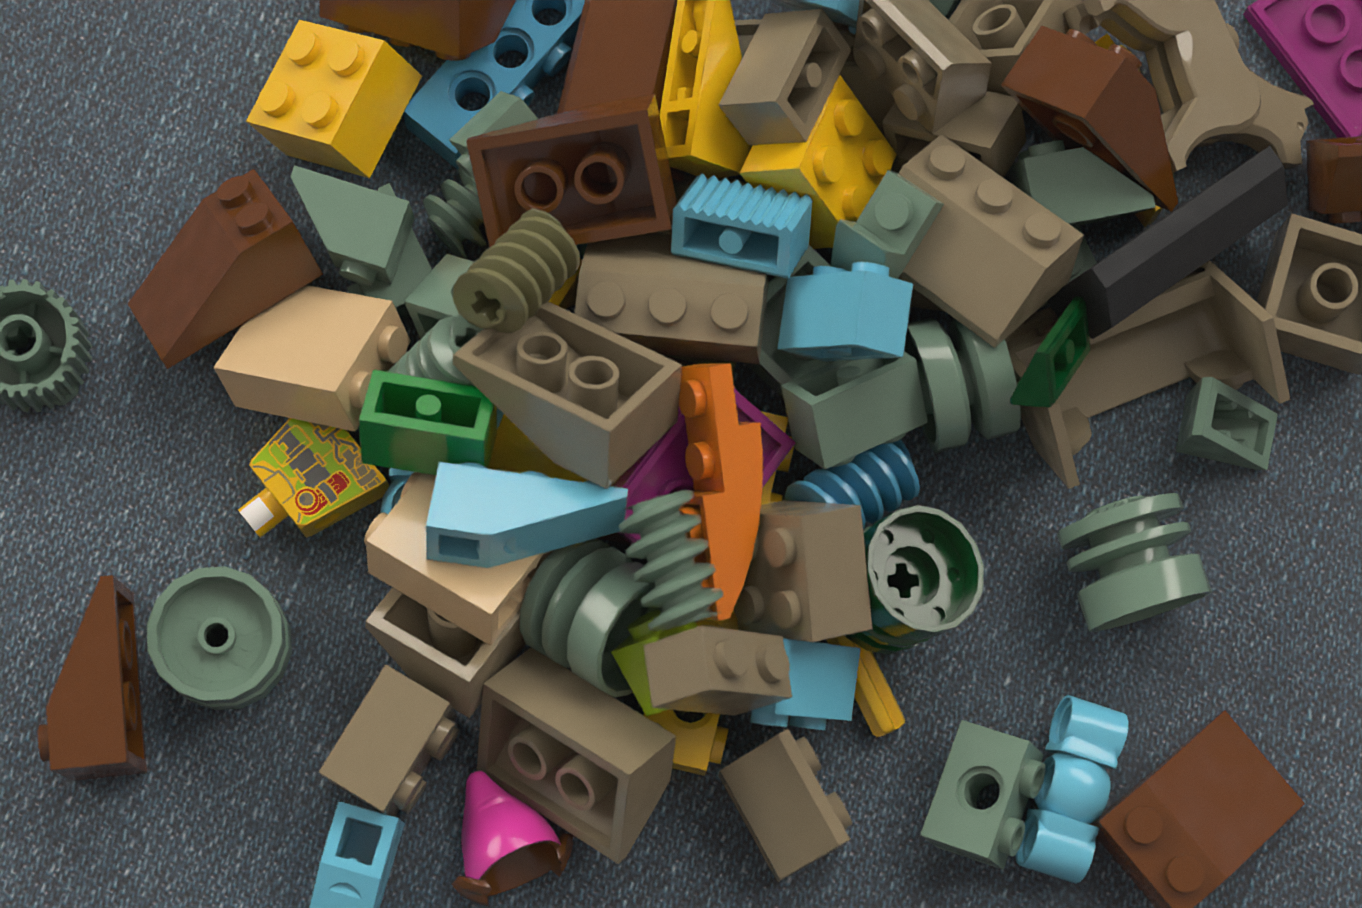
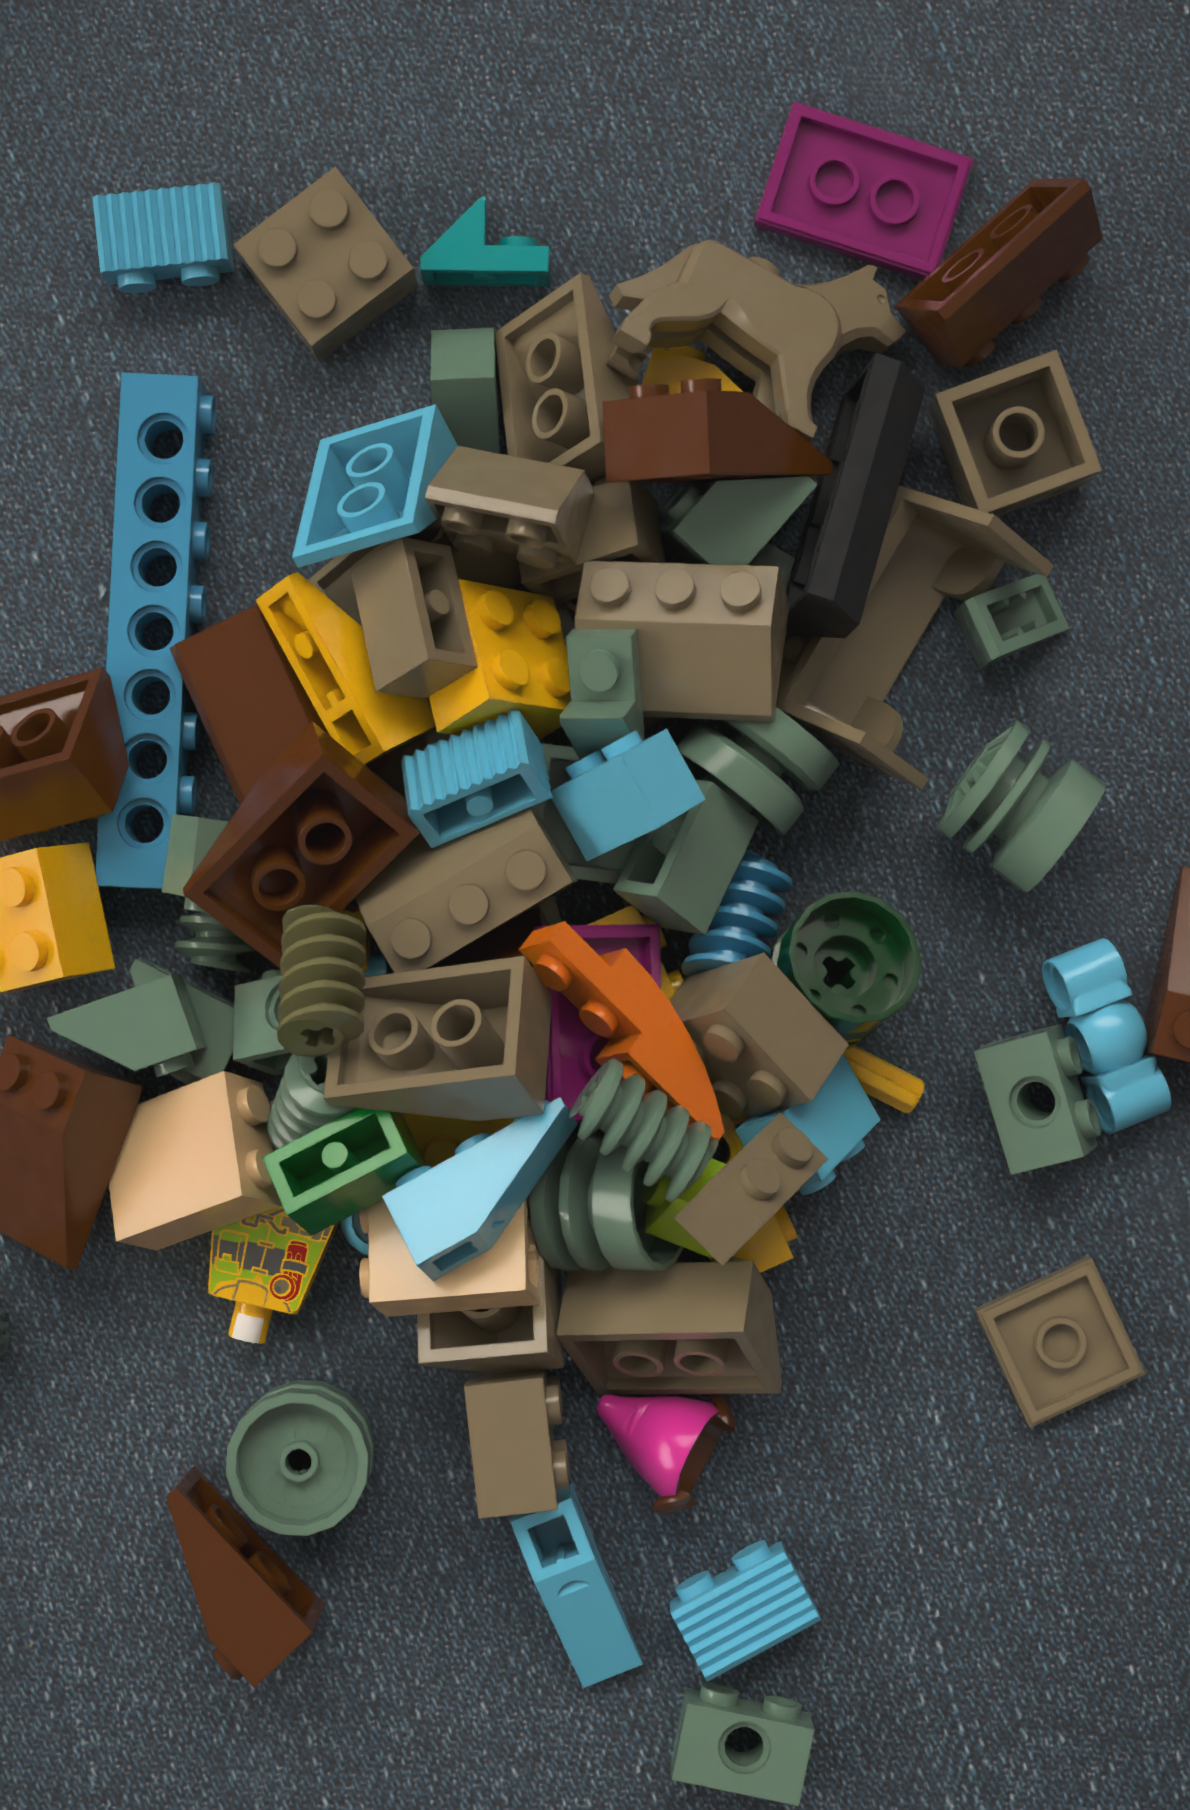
camera: 30 degrees left, 10 degrees up
dark tan slope [718,729,853,883] -> none
dark green slope [1010,296,1091,408] -> none

